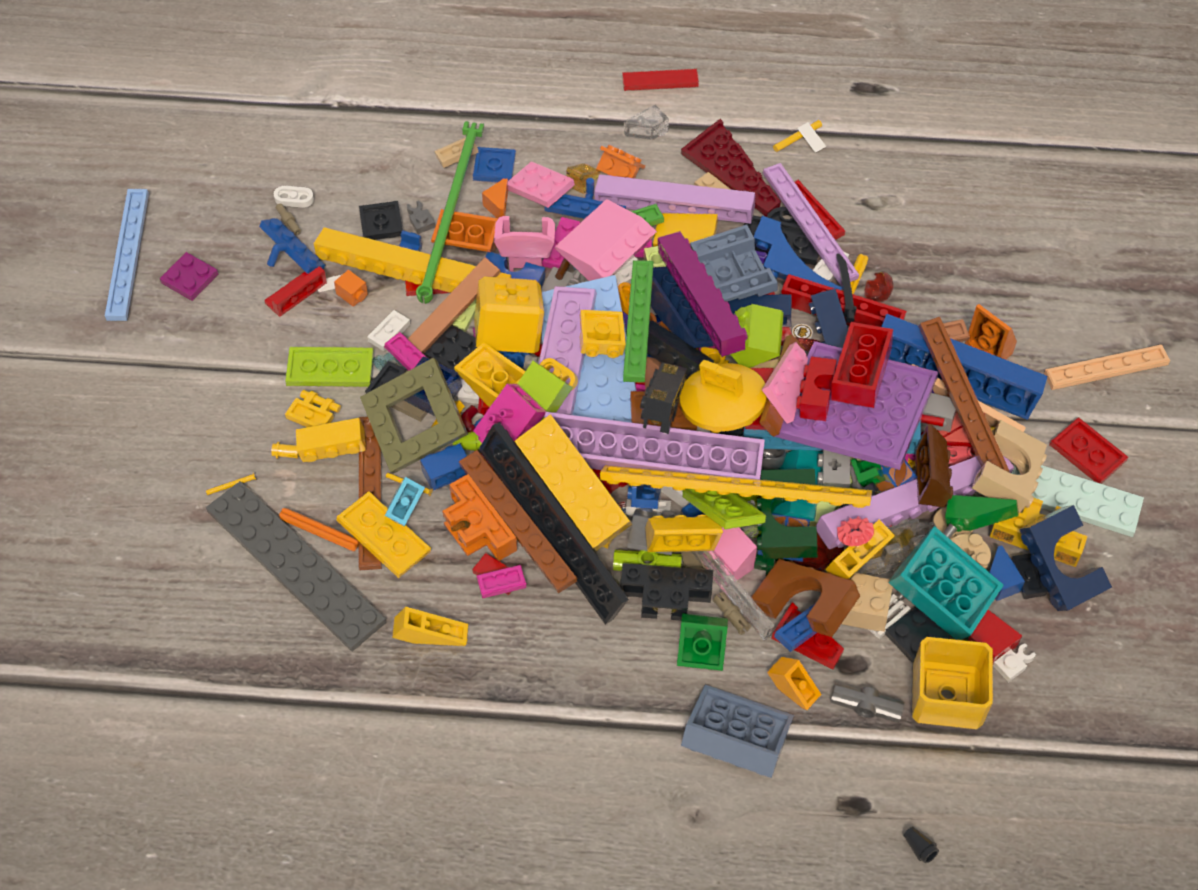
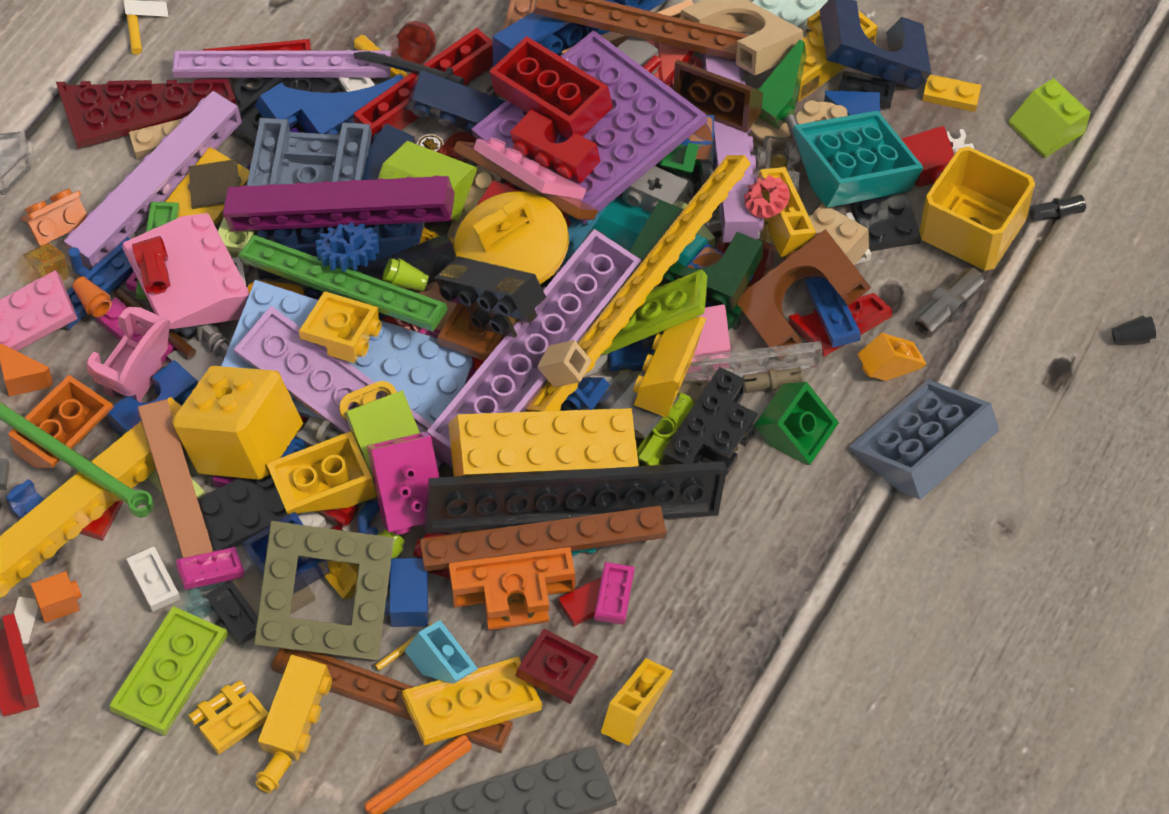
camera: 65 degrees left, 0 degrees up
none -> orange cone [72,276,112,317]
none -> red piece [132,236,171,295]
none -> clear smoke piece [187,159,242,209]
none -> blue gear [316,222,380,272]
none -> lime cone [383,258,429,292]
none -> dark red plate [515,629,599,704]
none -> tan brick [537,340,592,387]
none -> yellow plate [922,75,982,112]
none -> lime slope [1008,78,1091,158]
none -> black axle [1029,194,1086,222]

